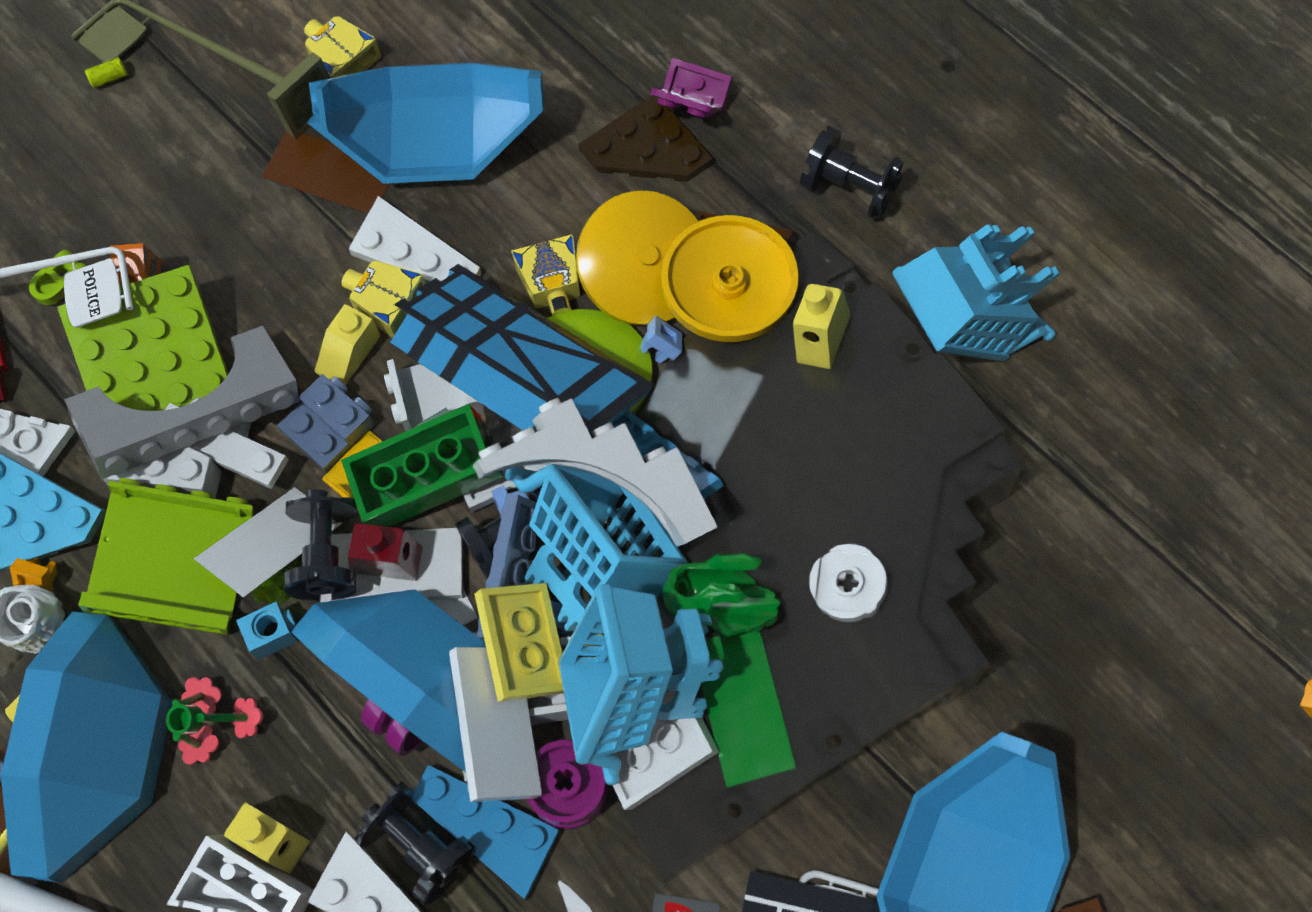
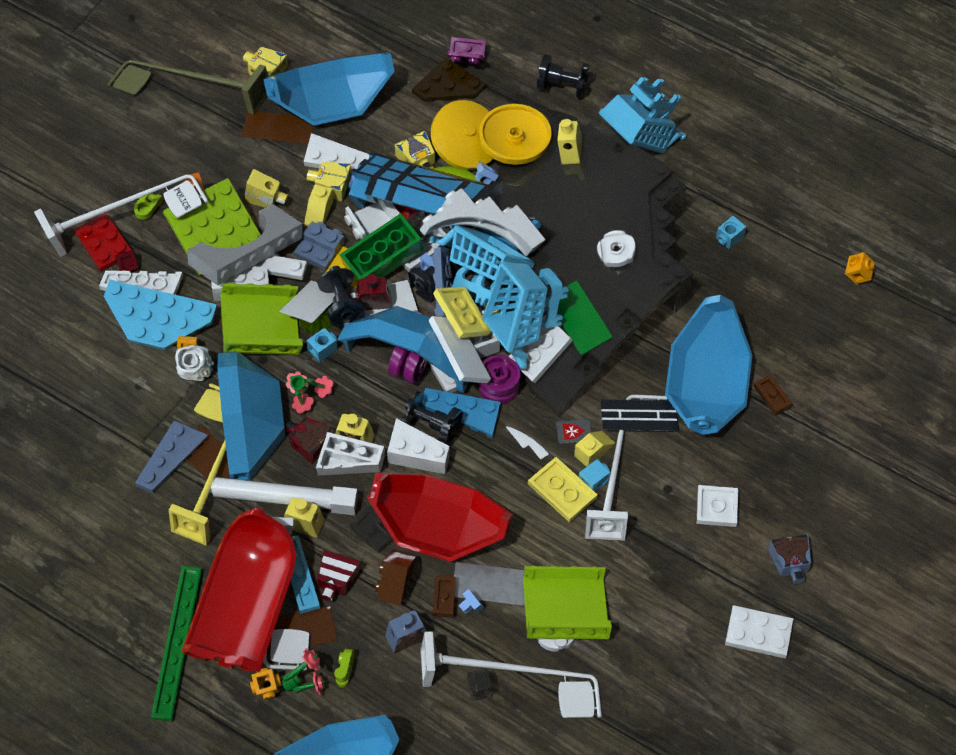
camera: 20 degrees left, 10 degrees down
neon yellow piece [85,56,127,89] -> none
green hair [662,553,780,637] -> none
none -> light yellow torso [244,169,288,208]
none -> torso [285,417,334,464]
none -> medium azure brick [716,216,746,249]

